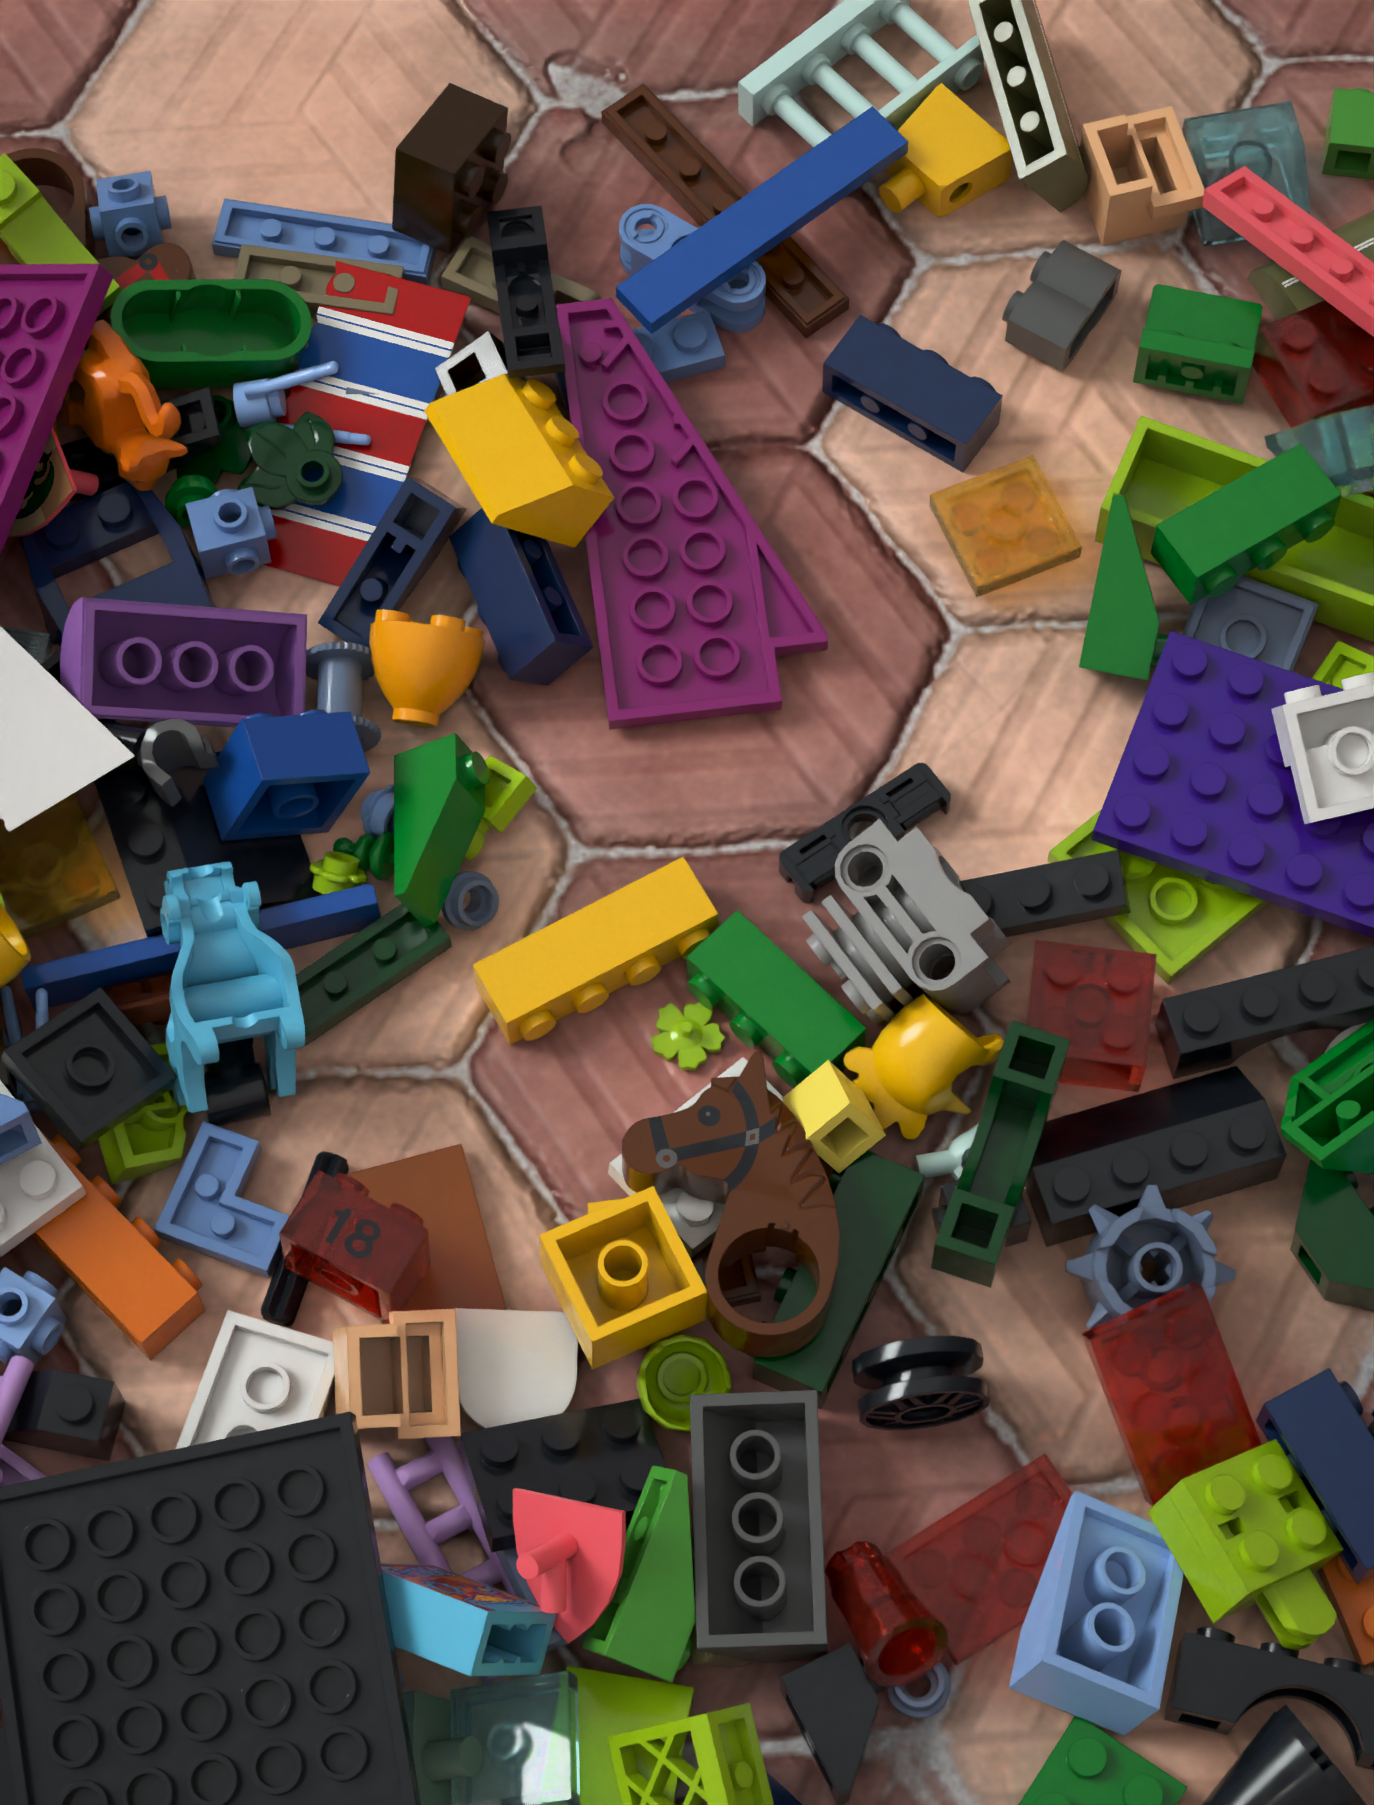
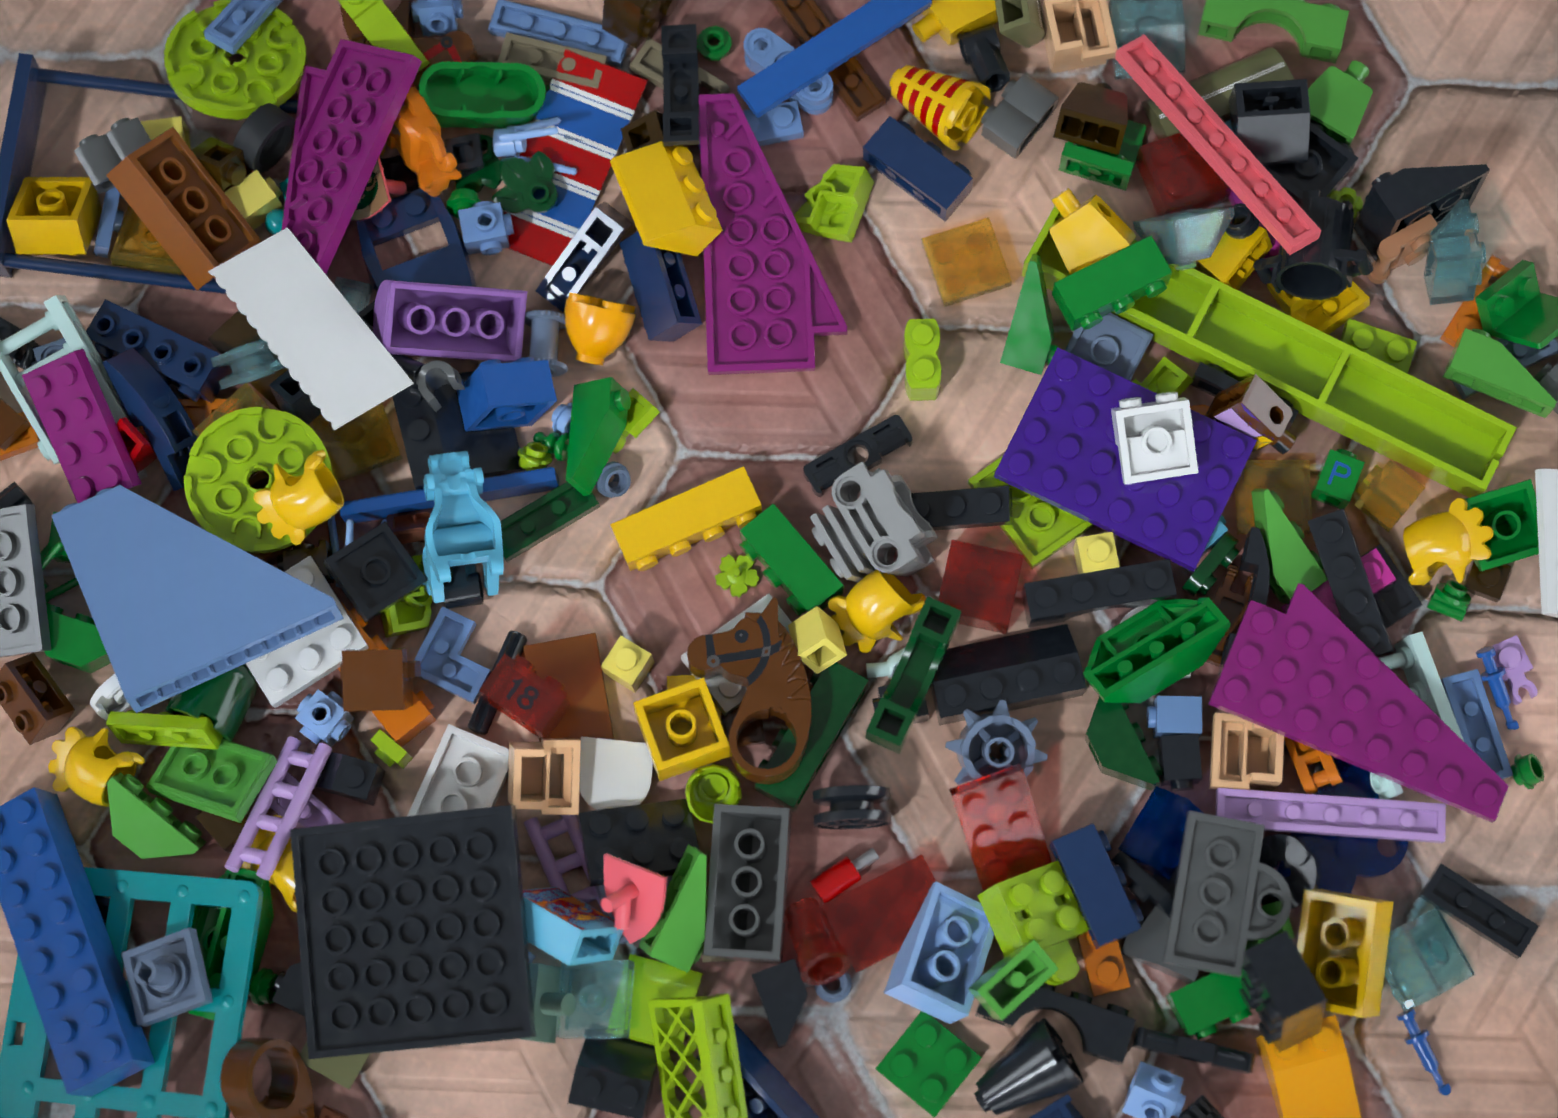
camera: 10 degrees right, 10 degrees up
none -> reddish brown plate [340,648,421,711]
none -> lime plate [370,729,413,769]
none -> light yellow brick [601,635,655,693]
none -> green plate [697,26,732,61]
none -> lime slope [793,164,874,242]
none -> red piece [809,848,880,904]
none -> yellow cone [890,65,990,150]
none -> lime brick [904,319,941,401]
none -> black piece [958,25,1010,93]
none -> bright green slope [968,939,1059,1020]
none -> yellow torso [1049,188,1136,275]
none -> dark brown torso [1053,82,1128,155]
none -> light yellow brick [1073,532,1120,574]

